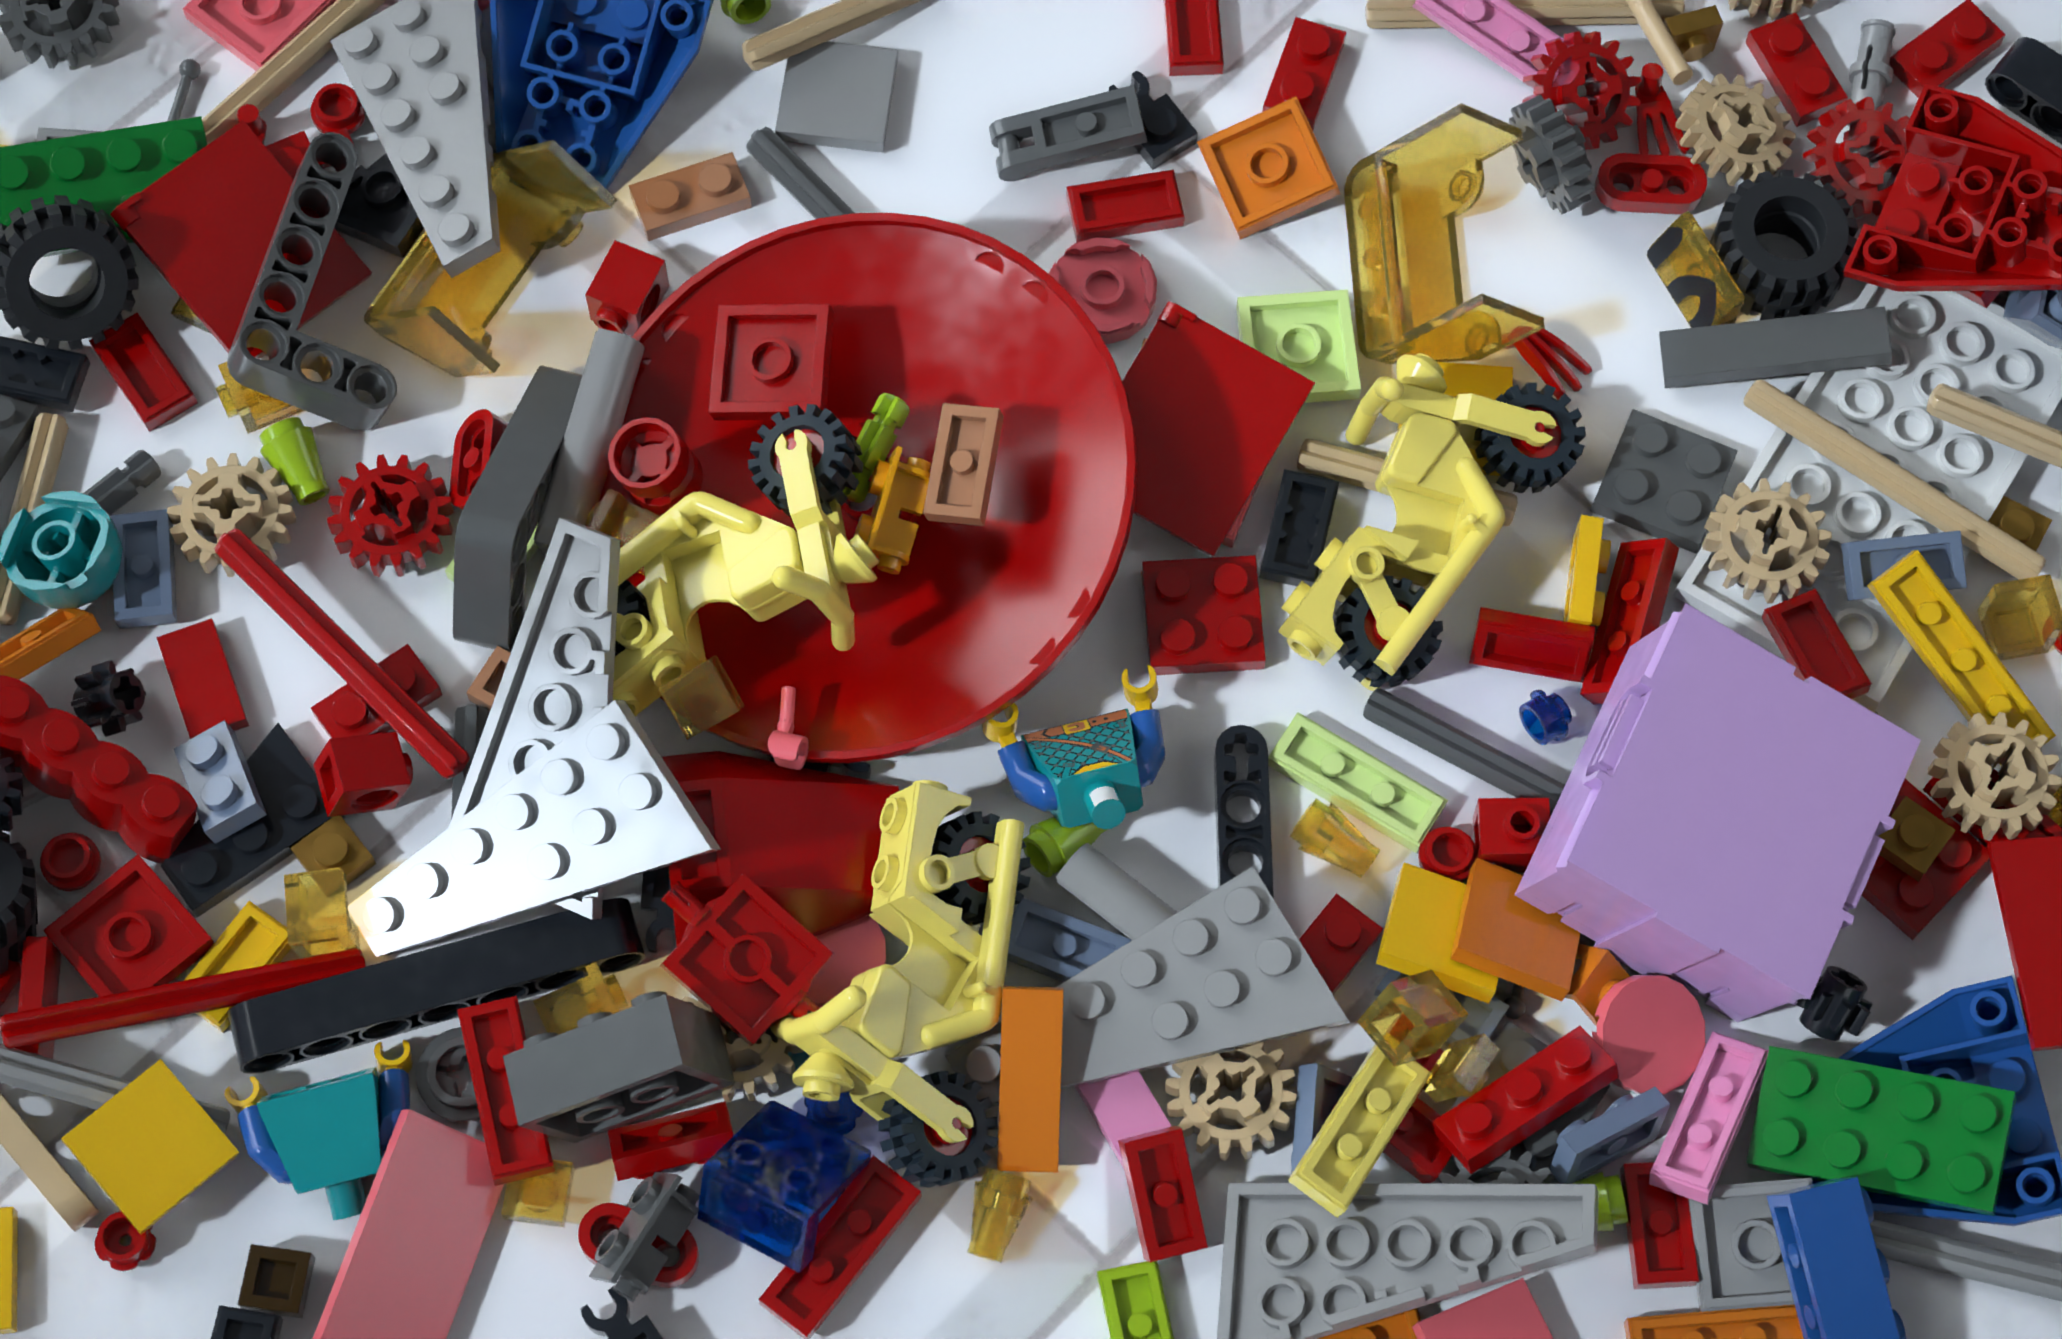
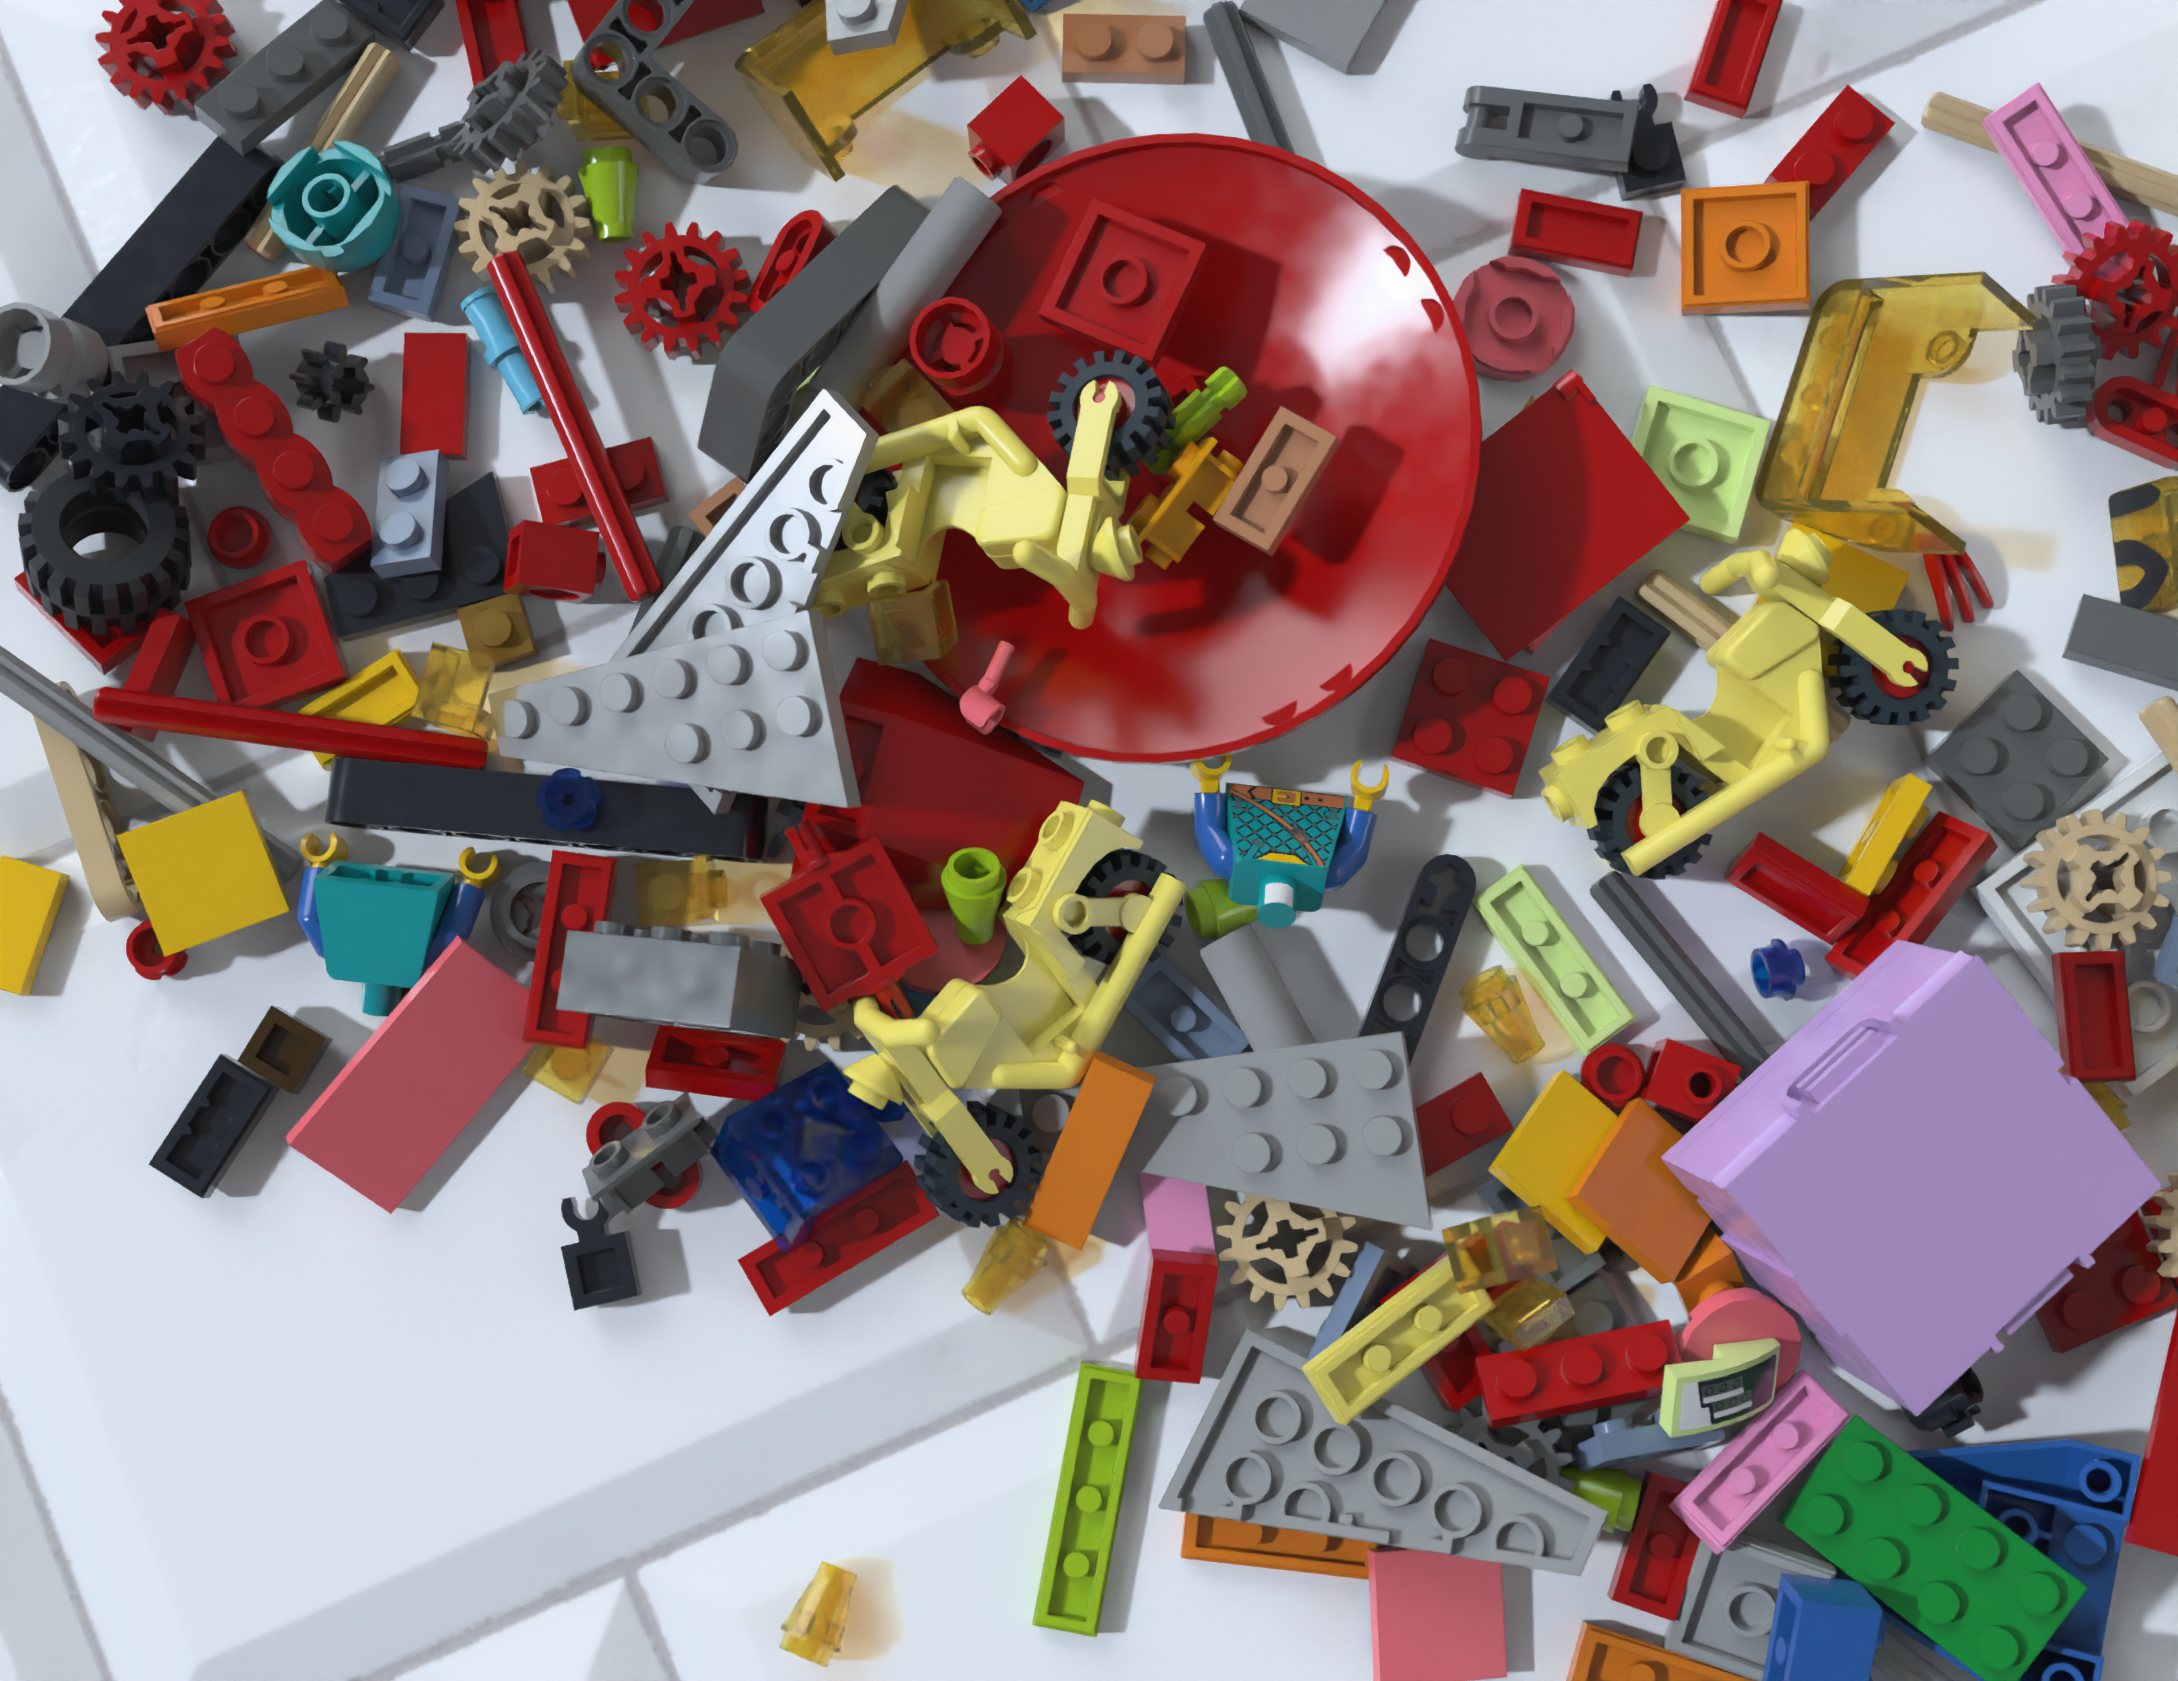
camera: 25 degrees right, 15 degrees up
pearl gold plate [1878,796,1955,882] -> none
none -> dark grey gear [453,48,569,175]
none -> medium azure pin [460,287,546,415]
none -> clear blue plate [536,768,601,831]
none -> lime cone [941,847,1007,945]
none -> slope [1659,1338,1780,1438]

